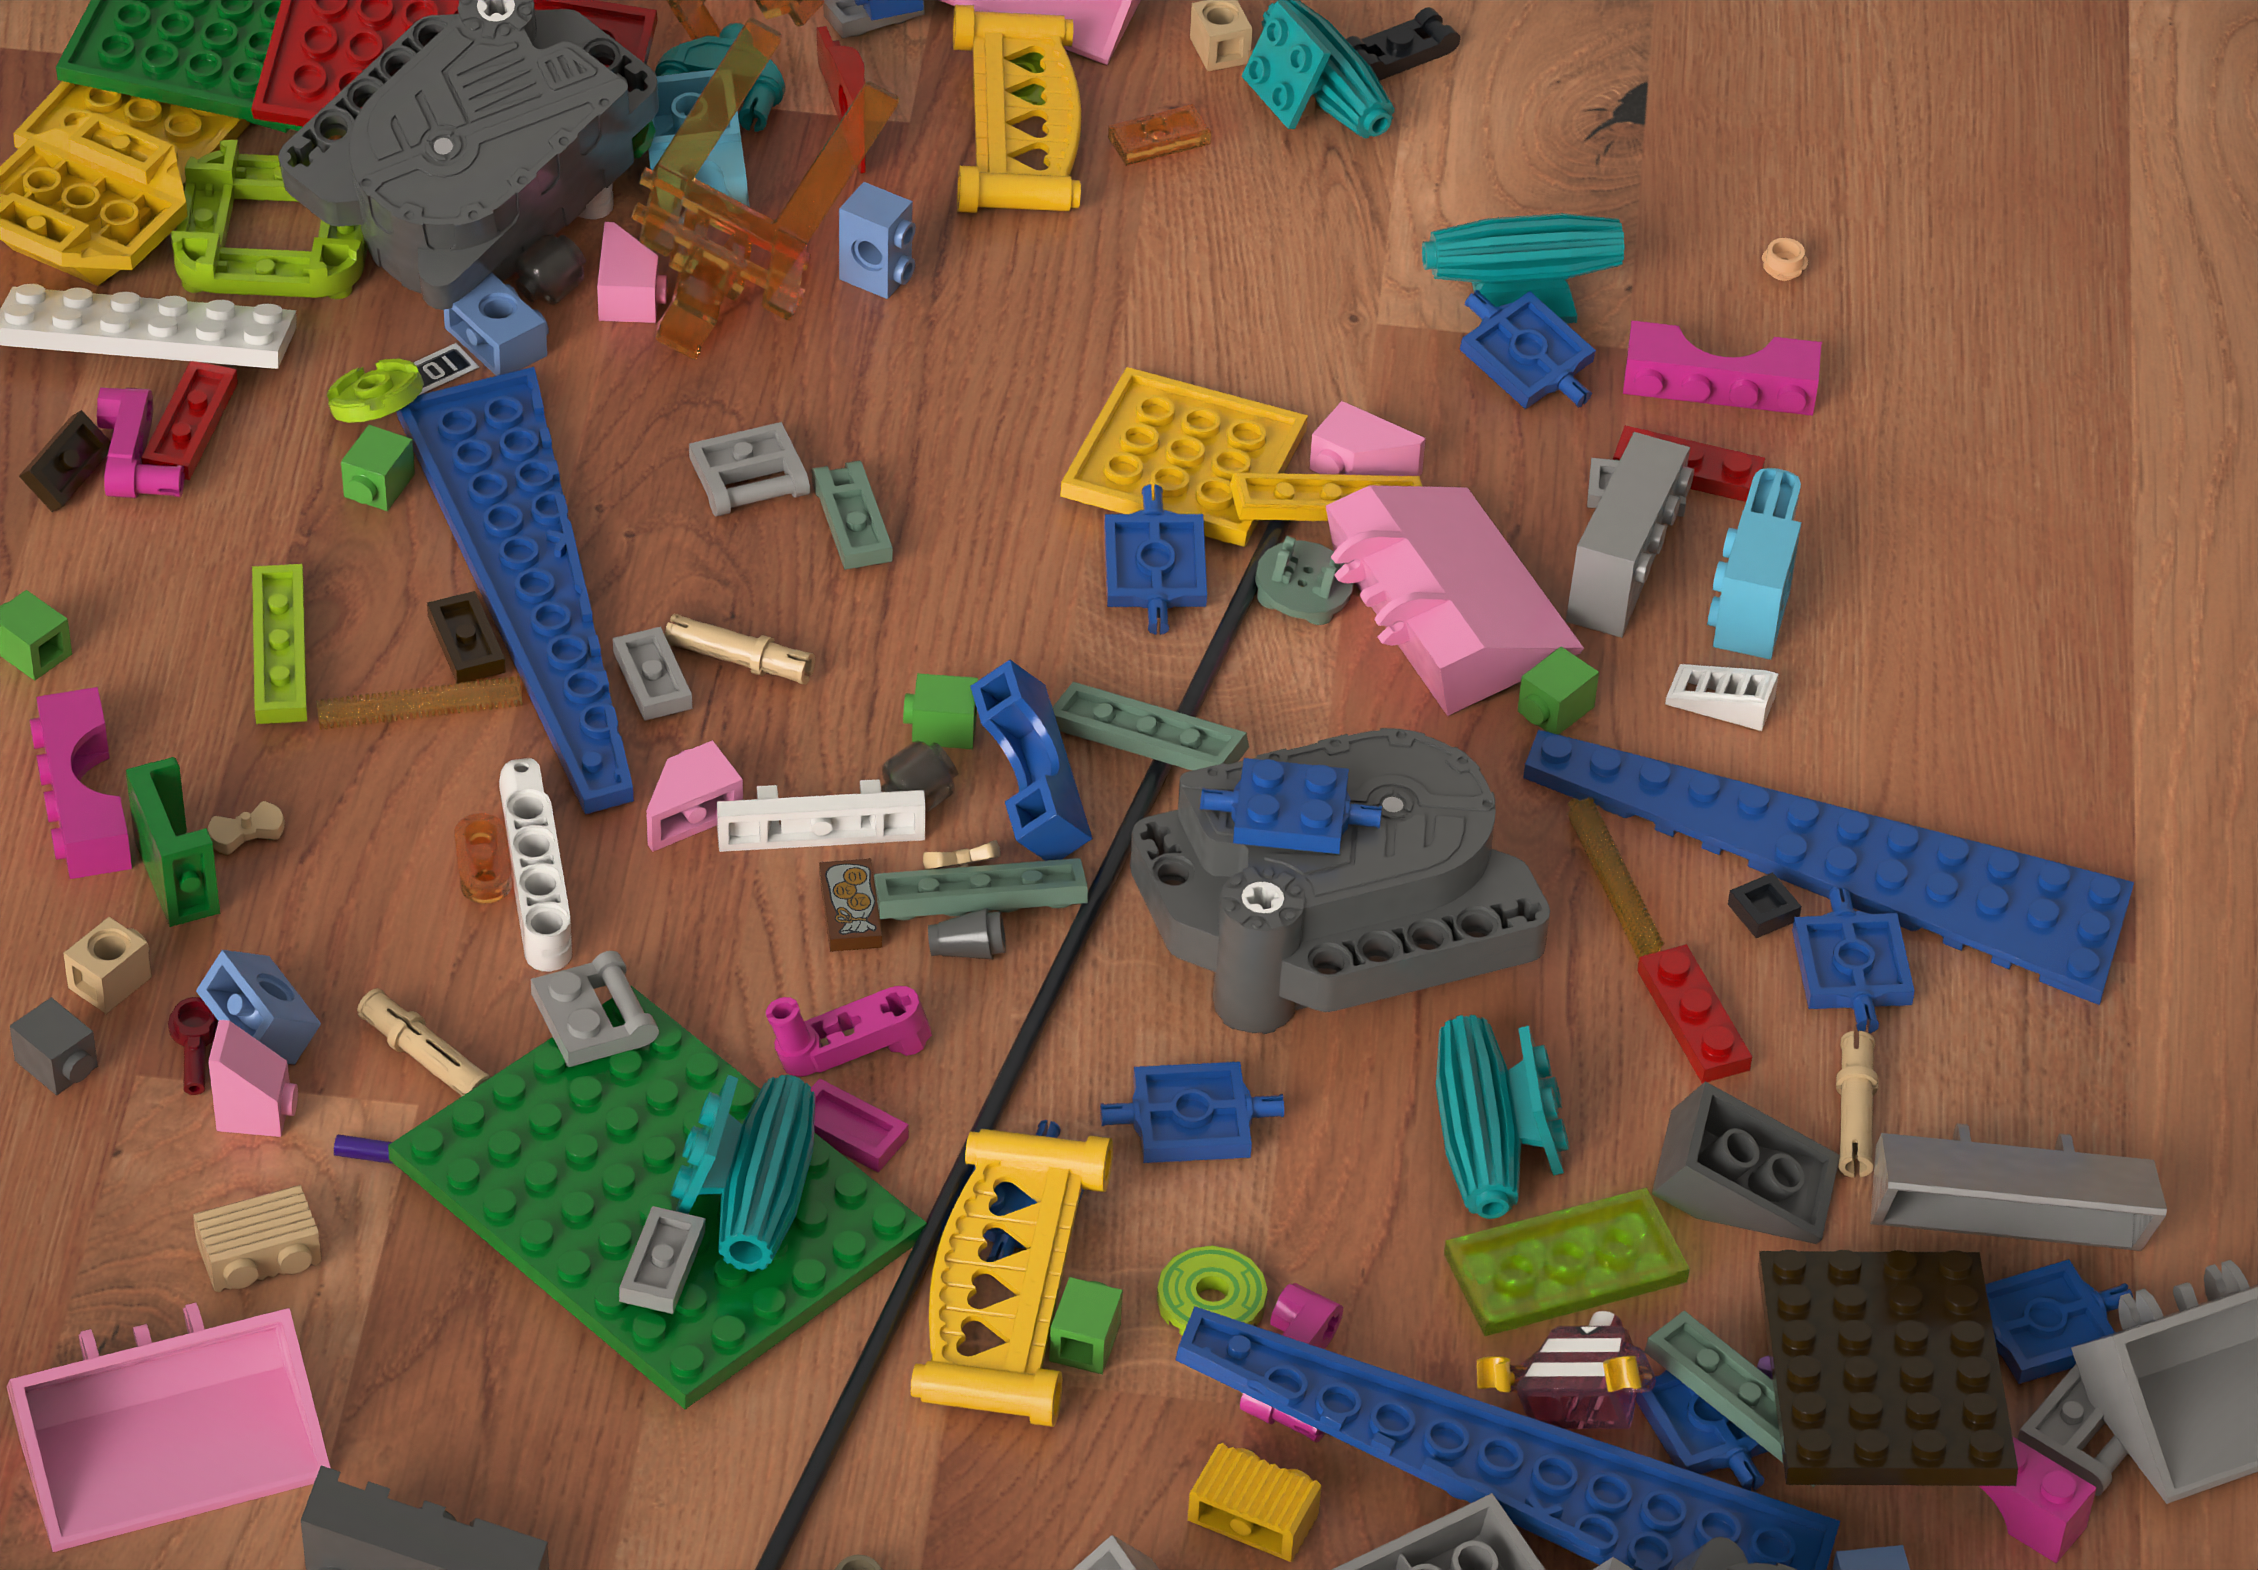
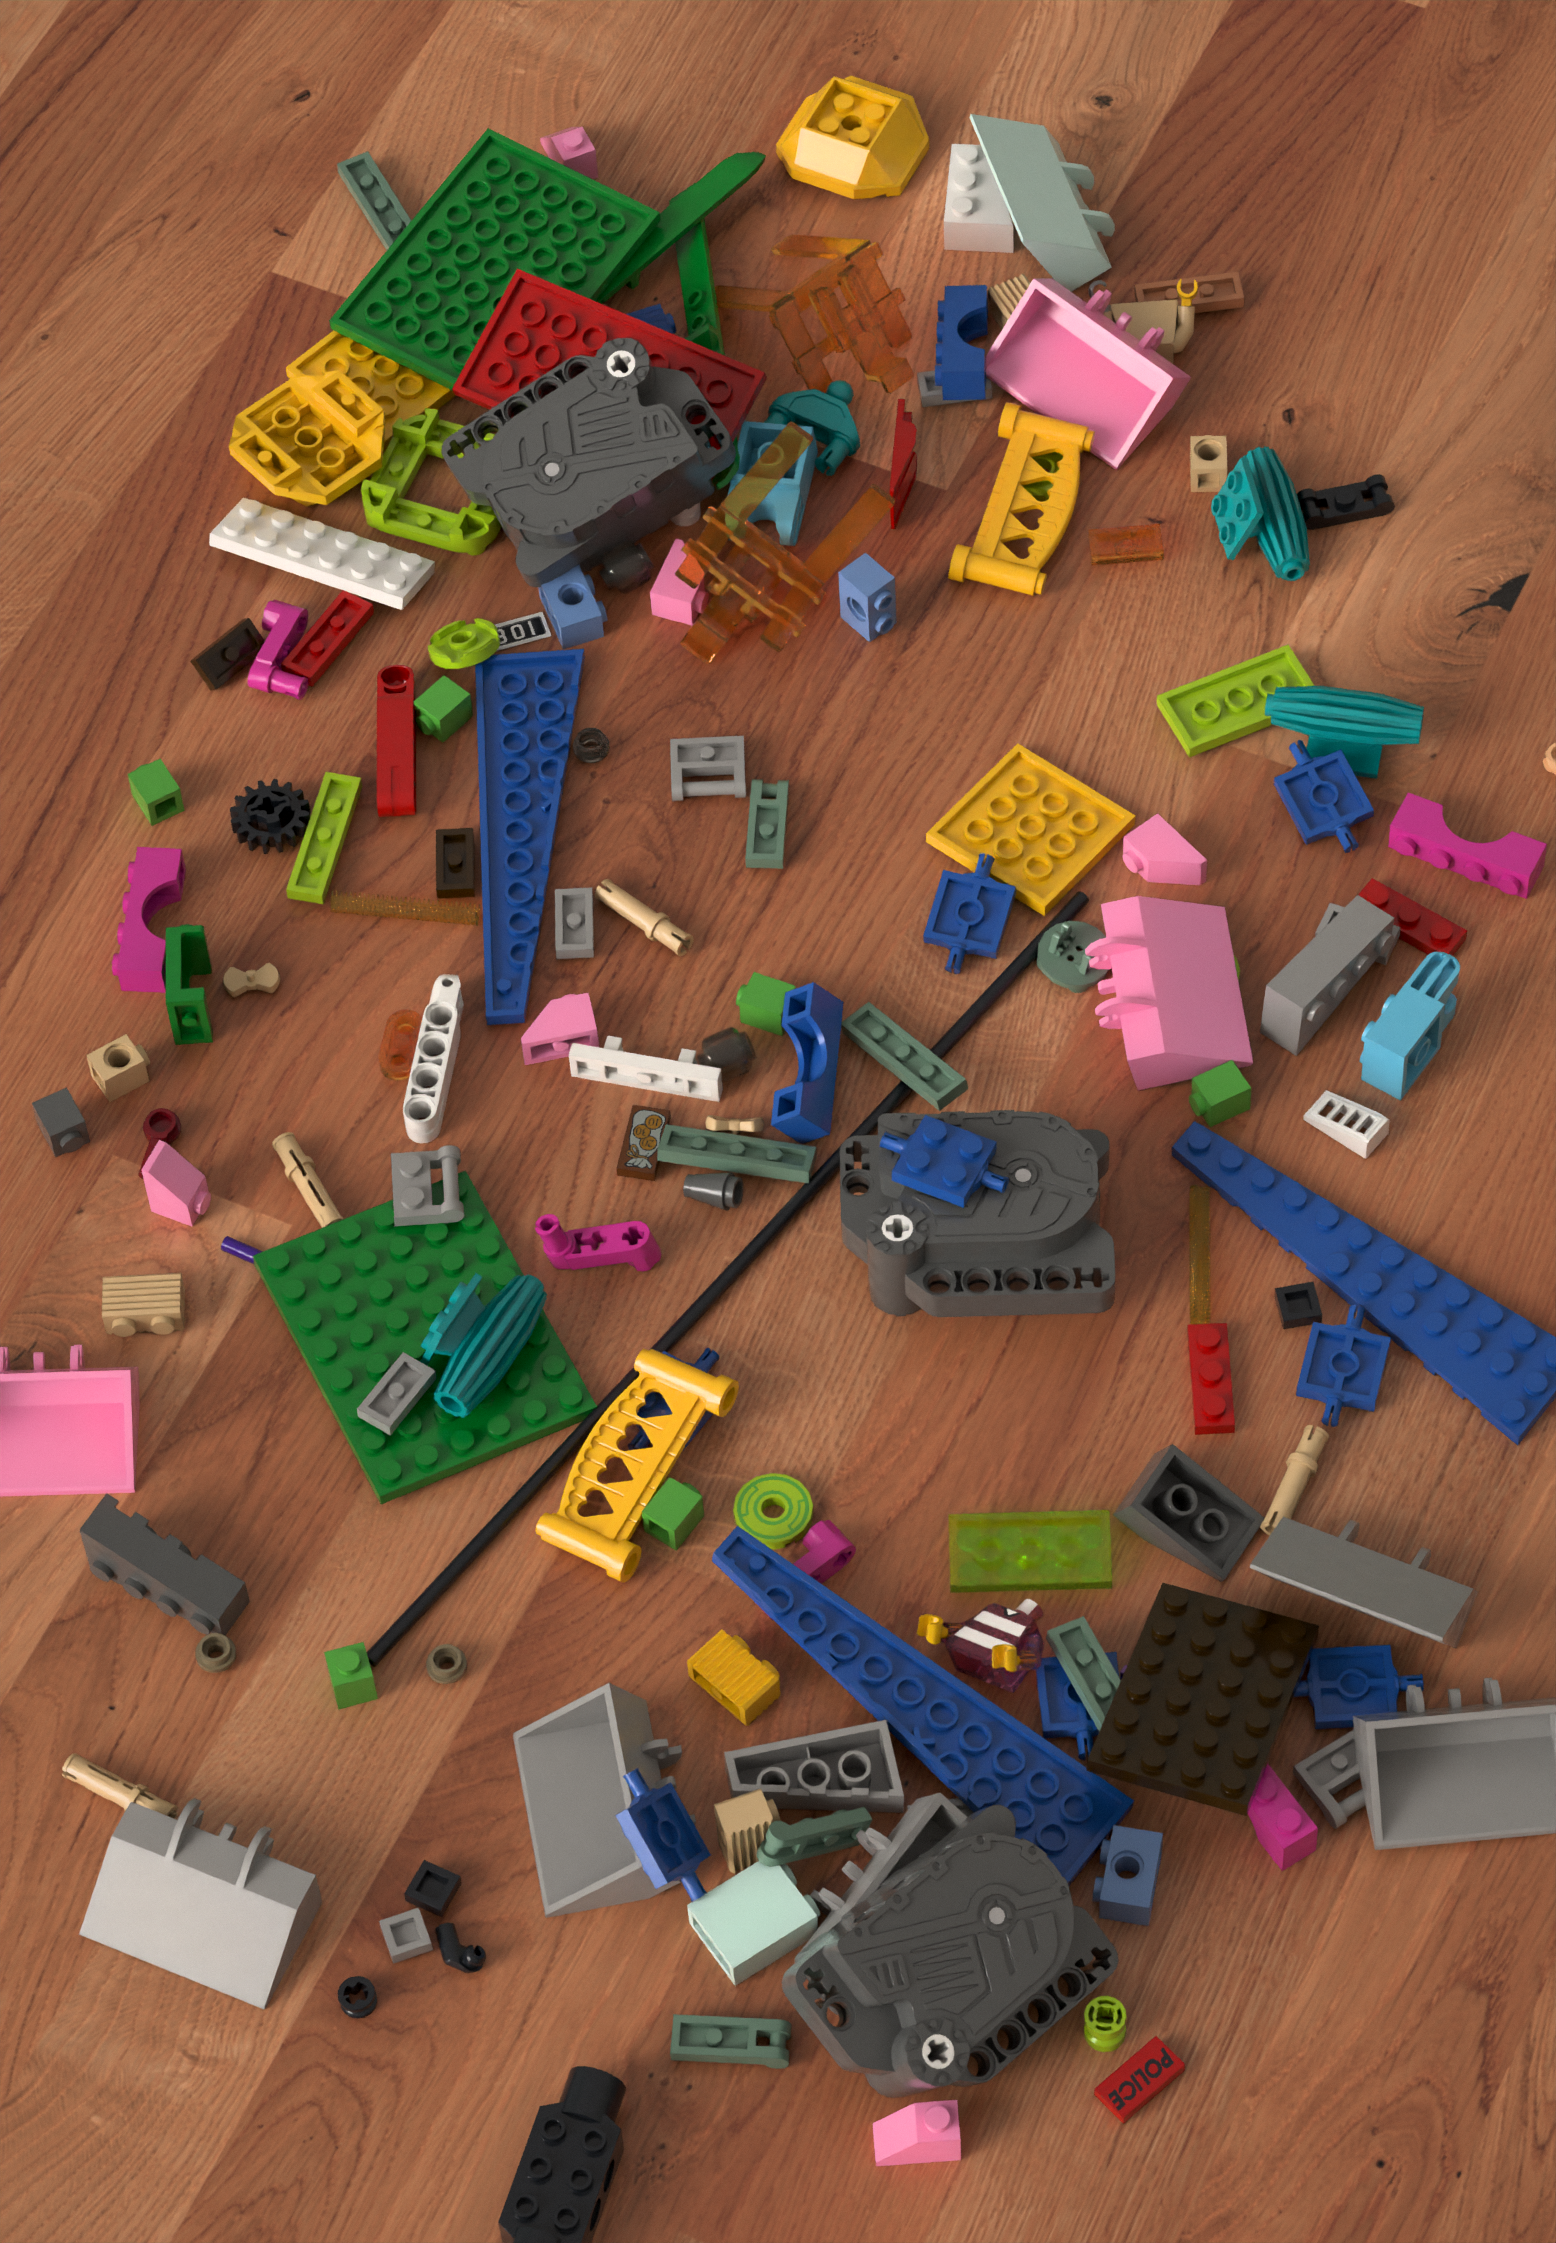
camera: 25 degrees right, 10 degrees up
medium blue brick [196,950,321,1065] -> none
dark pink tile [811,1078,909,1173] -> none
blue plate [1100,1062,1284,1163] -> none
yellow tile [1230,473,1423,521] -> none
teal plate [1436,1015,1569,1219] -> none
none -> black gear [230,779,311,854]
none -> red piece [377,664,417,817]
none -> clear smoke plate [573,728,610,763]
none -> lime plate [1157,645,1315,758]

